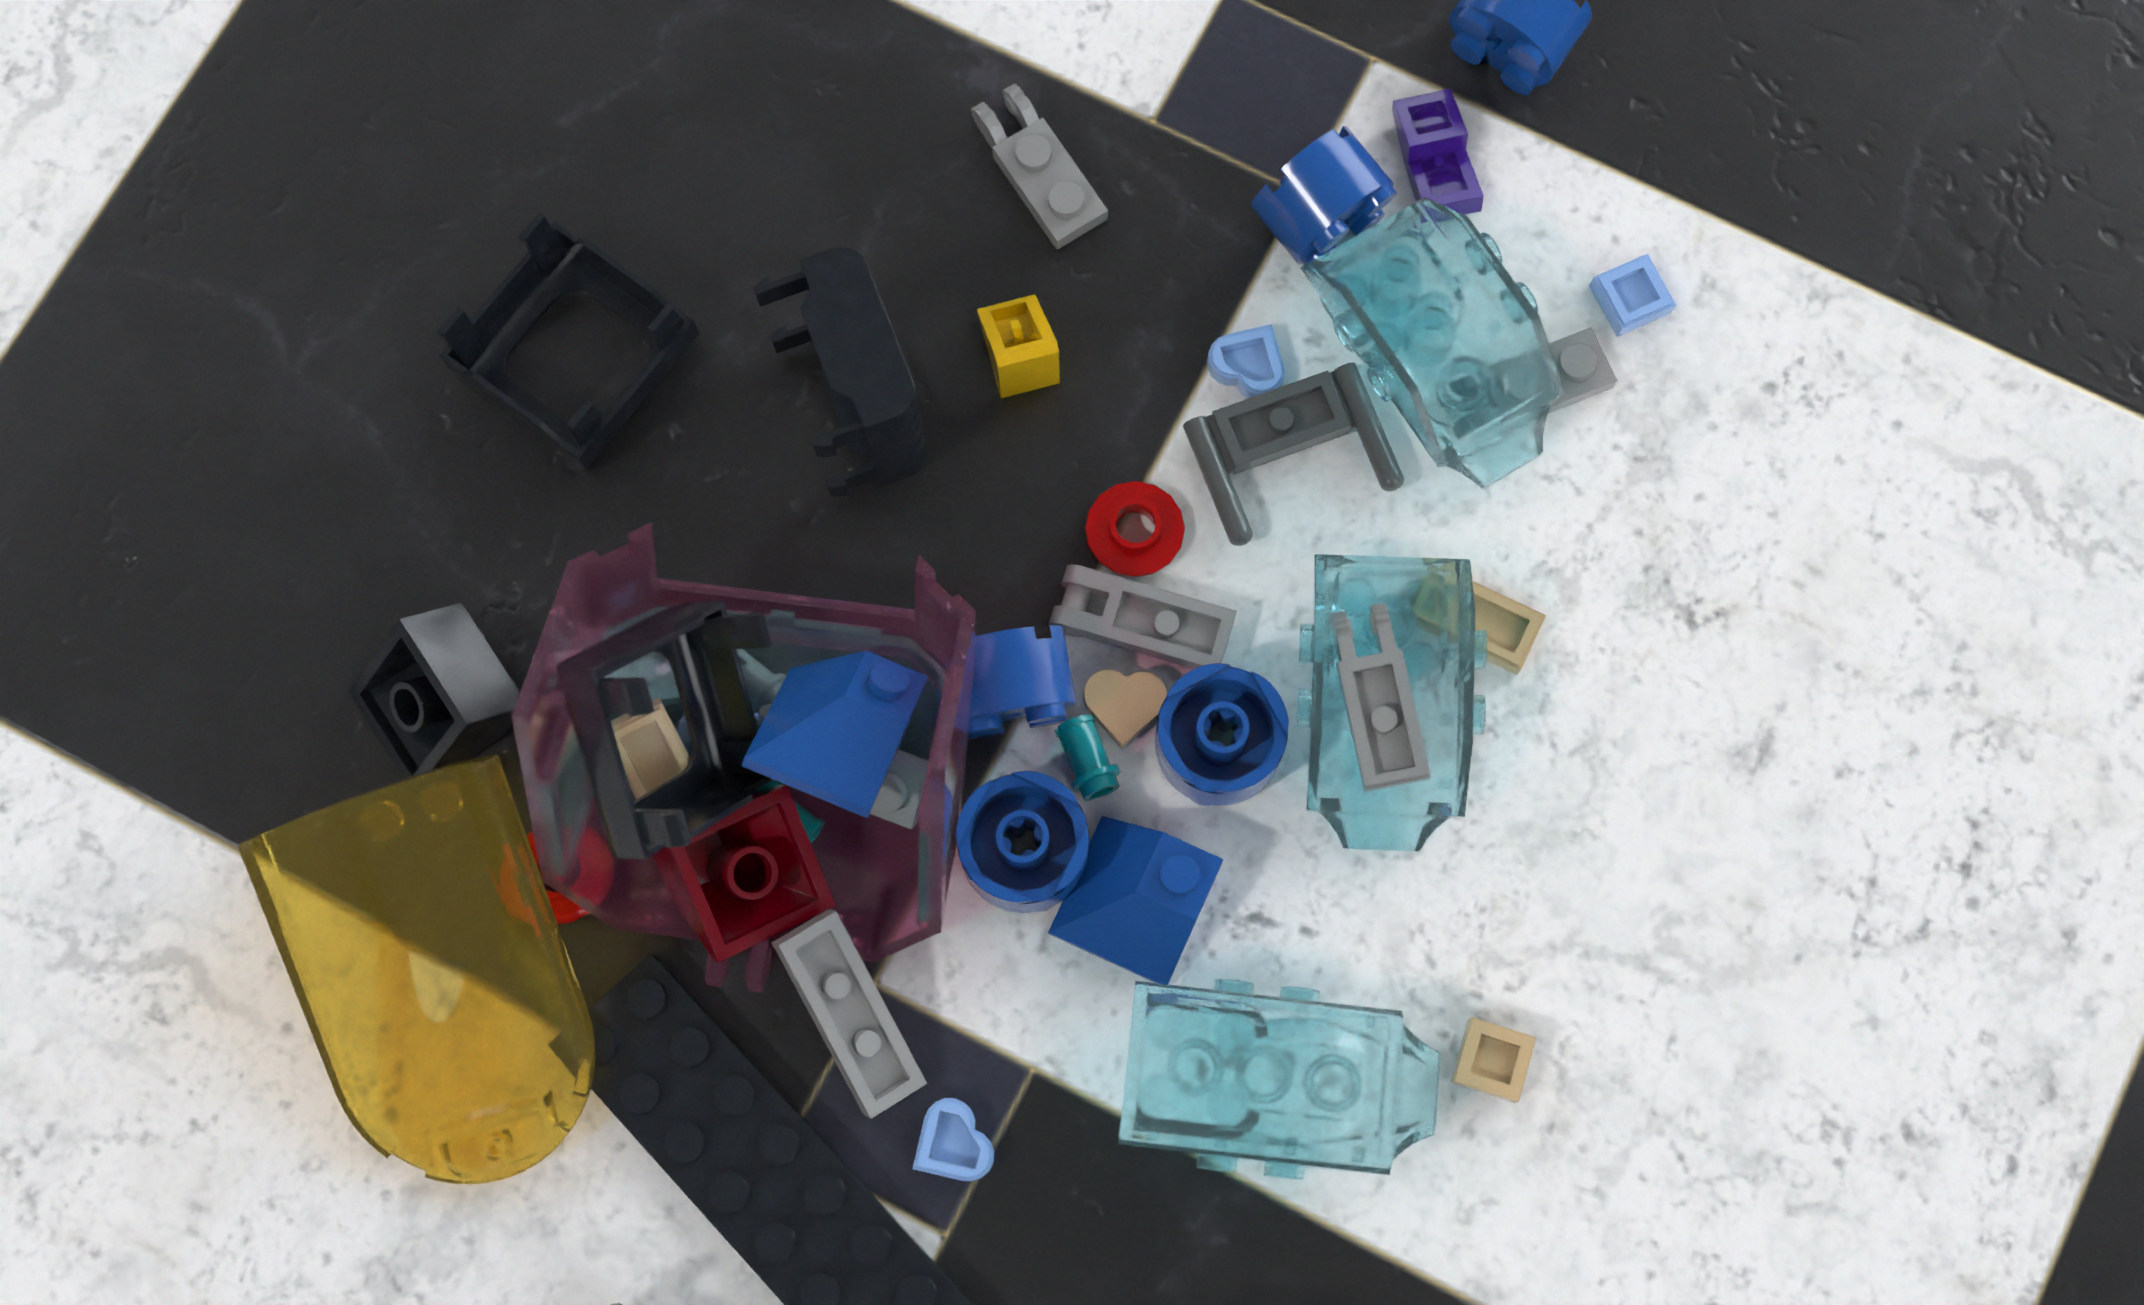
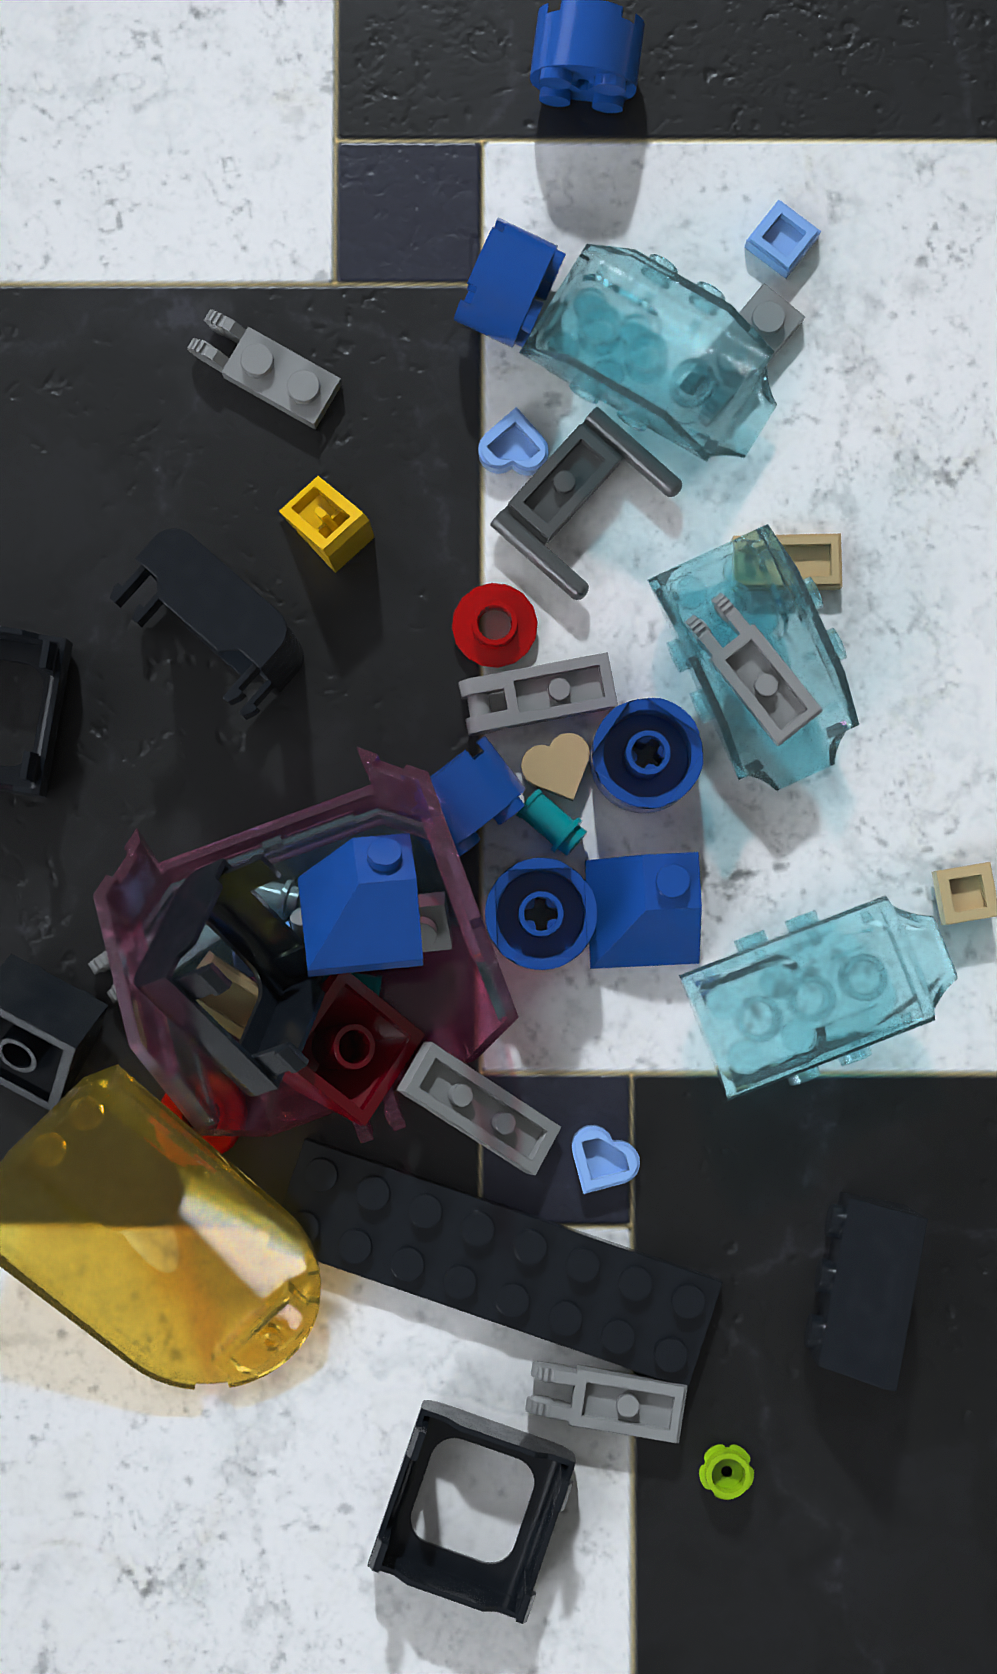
camera: 25 degrees left, 10 degrees up
dark purple slope [1392,88,1484,224] -> none

